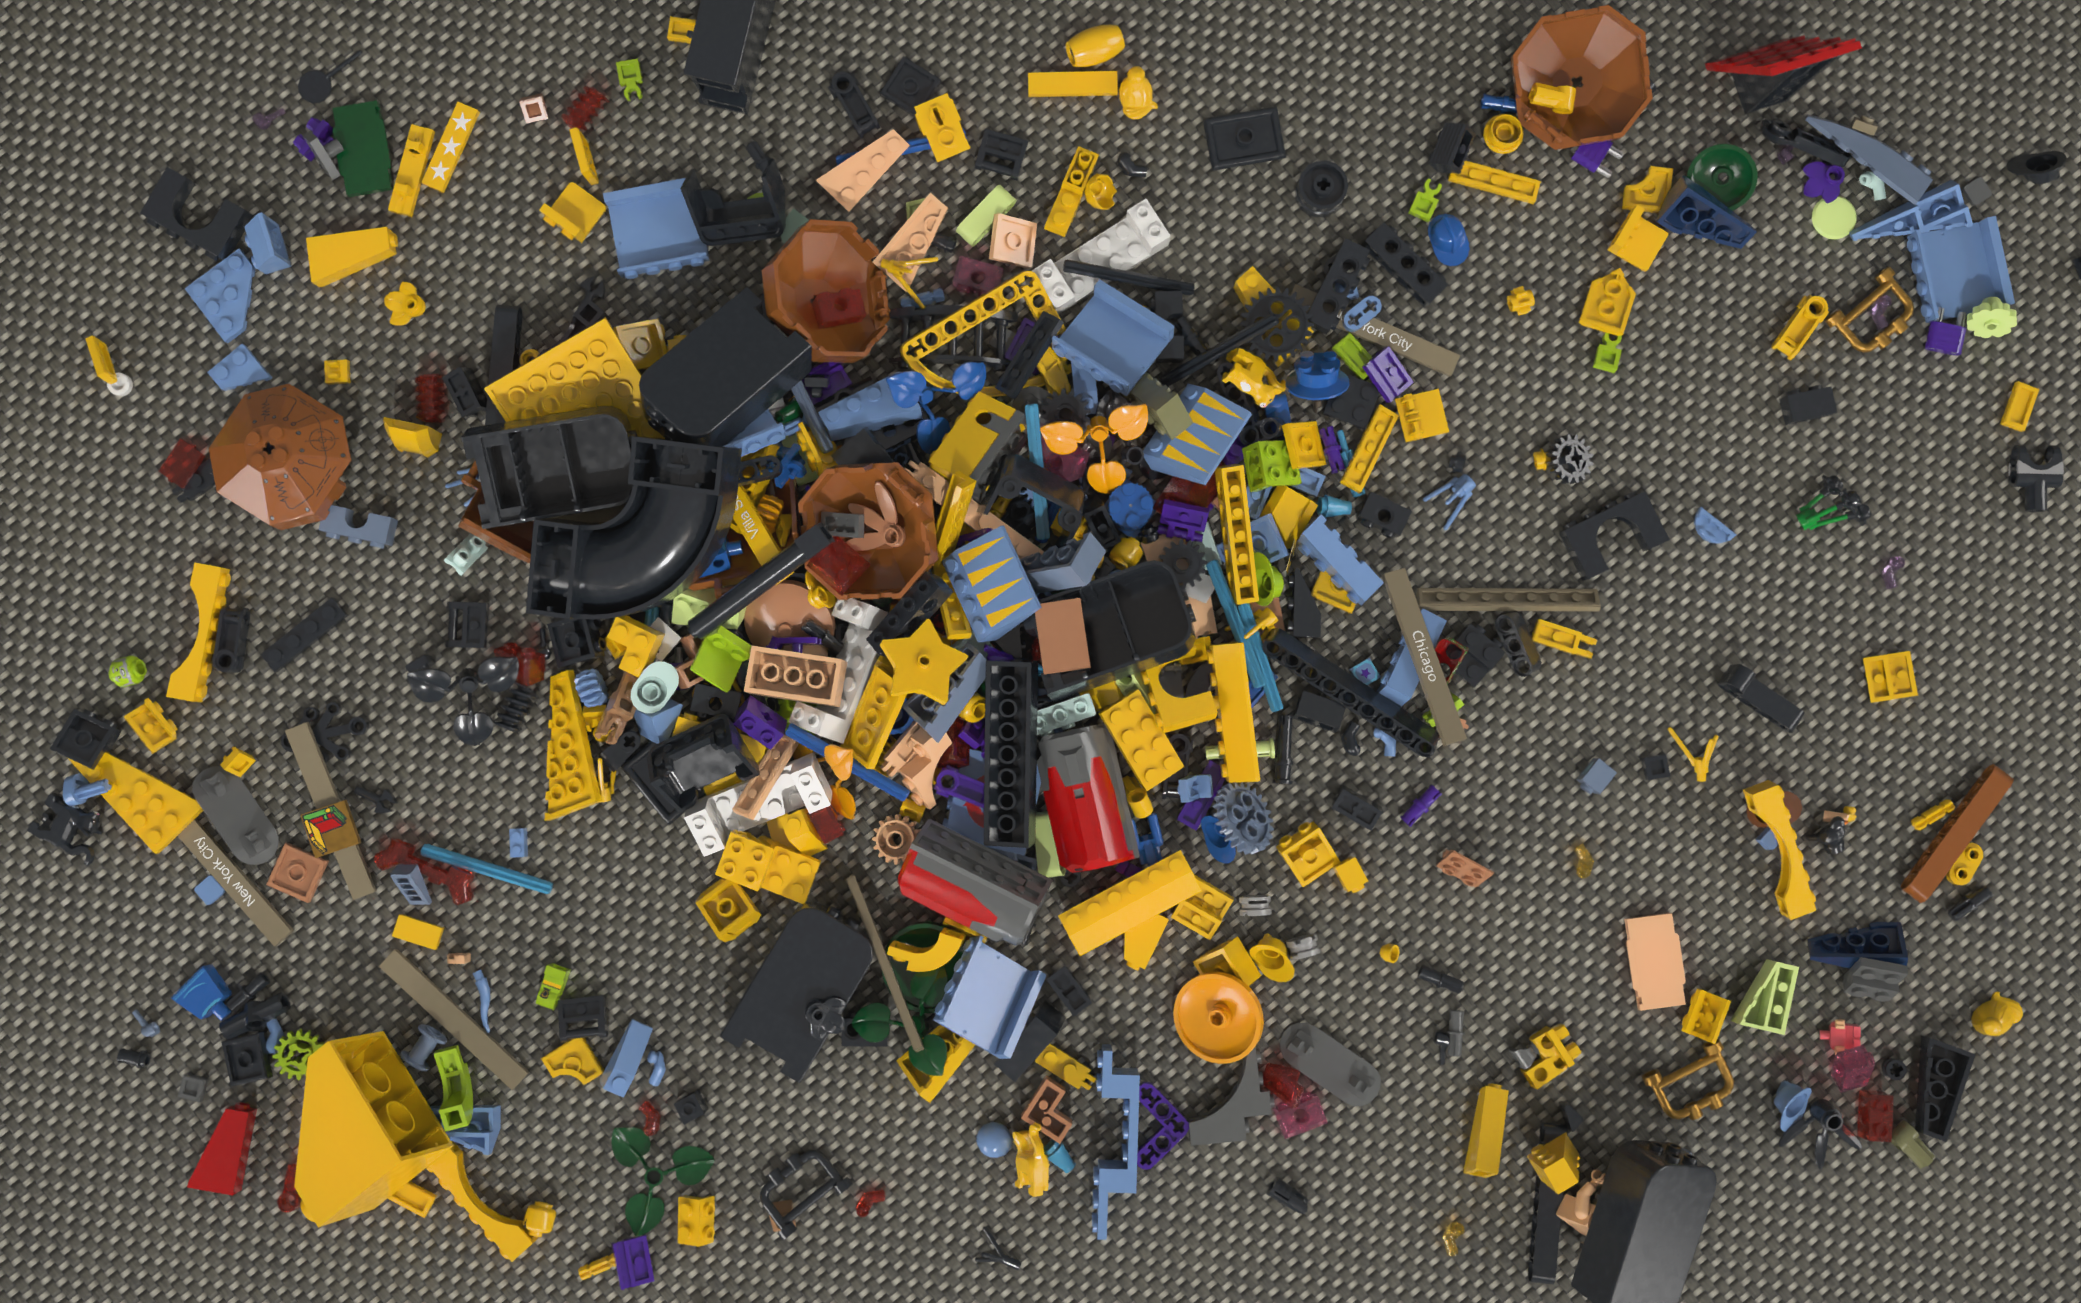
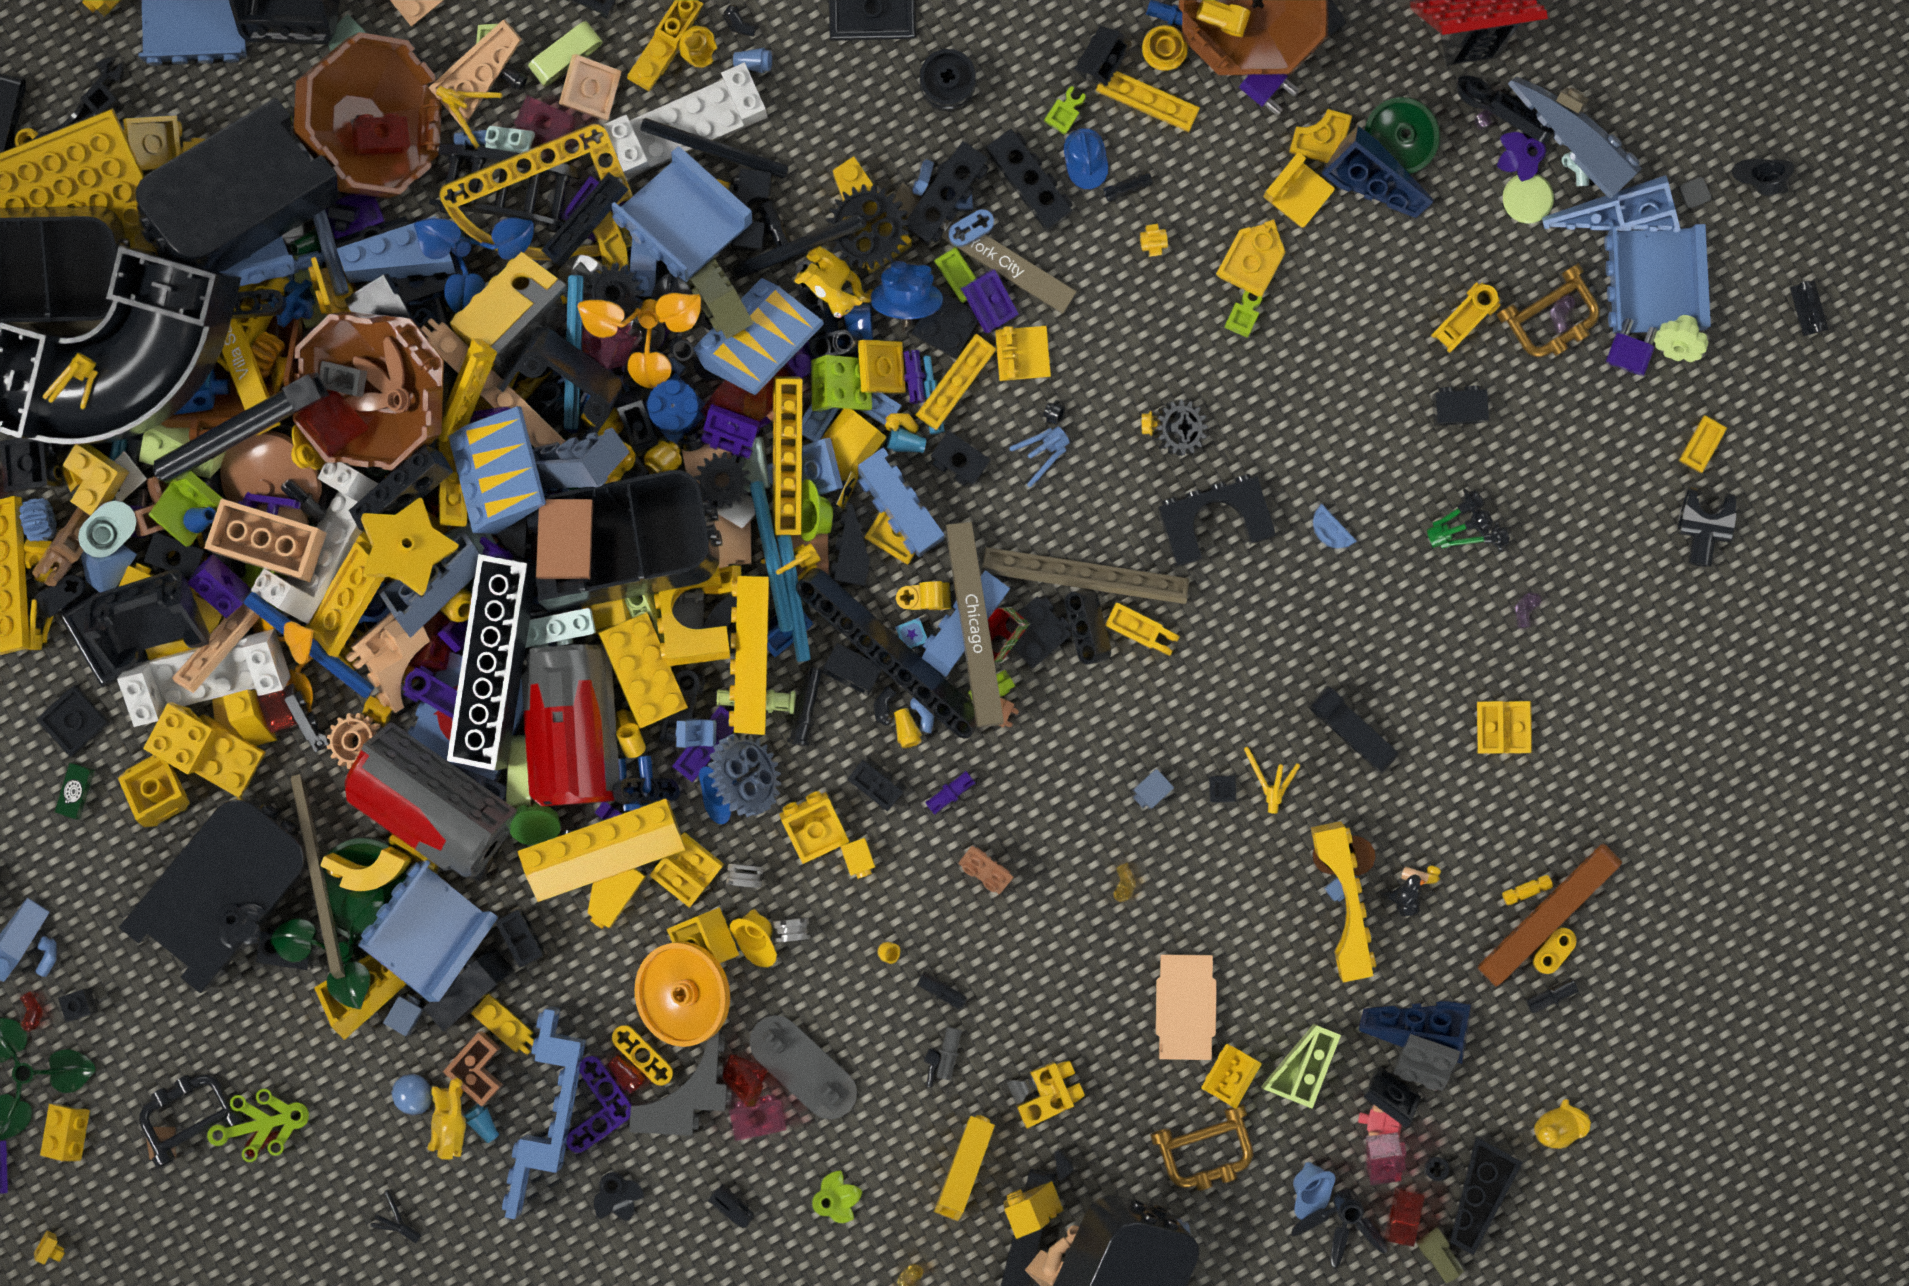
camera: 10 degrees right, 0 degrees up
none -> black tile [36,684,110,758]
none -> yellow plant [43,353,98,409]
none -> dark green slope [55,763,95,820]
none -> blue cone [183,507,216,533]
none -> lime plant [207,1089,309,1162]
none -> hinge [284,683,329,752]
none -> sand blue brick [383,994,424,1036]
none -> light aqua hips [485,126,535,153]
none -> bright green tile [510,804,560,845]
none -> black plate [593,1172,644,1221]
none -> clear red cone [607,1055,646,1094]
none -> black beam [612,778,680,804]
none -> yellow beam [612,1025,674,1086]
none -> medium blue cone [733,48,772,73]
none -> lime plate [812,1171,862,1223]
none -> yellow arm [885,413,919,434]
none -> yellow cone [894,708,922,748]
none -> yellow piece [896,581,952,610]
none -> medium blue tile [912,159,934,197]
none -> black axle [1103,171,1153,202]
none -> black tile [1364,1066,1421,1128]

